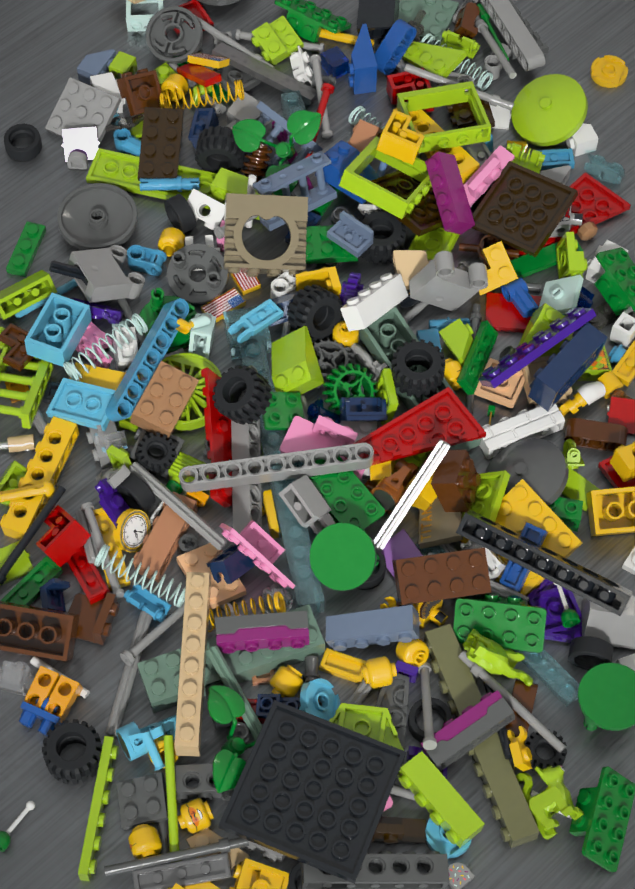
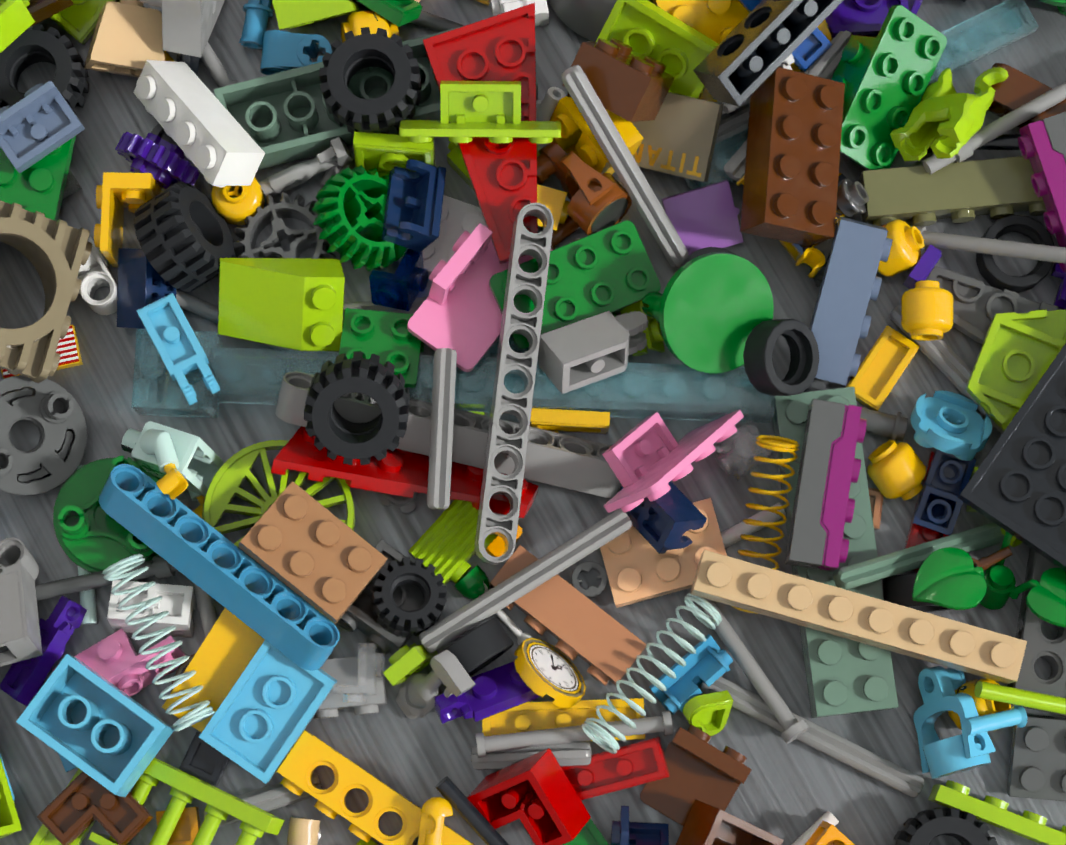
camera: 75 degrees left, 20 degrees up
tile [201,288,246,323] -> none
none -> lime bracket [399,81,561,144]
none -> light grey axle [427,348,457,510]
none -> lime tile [683,690,733,736]
none -> black tyre [743,319,819,396]
none -> flat silver plate [837,179,869,217]
none -> reddish brown hand [972,546,1013,570]

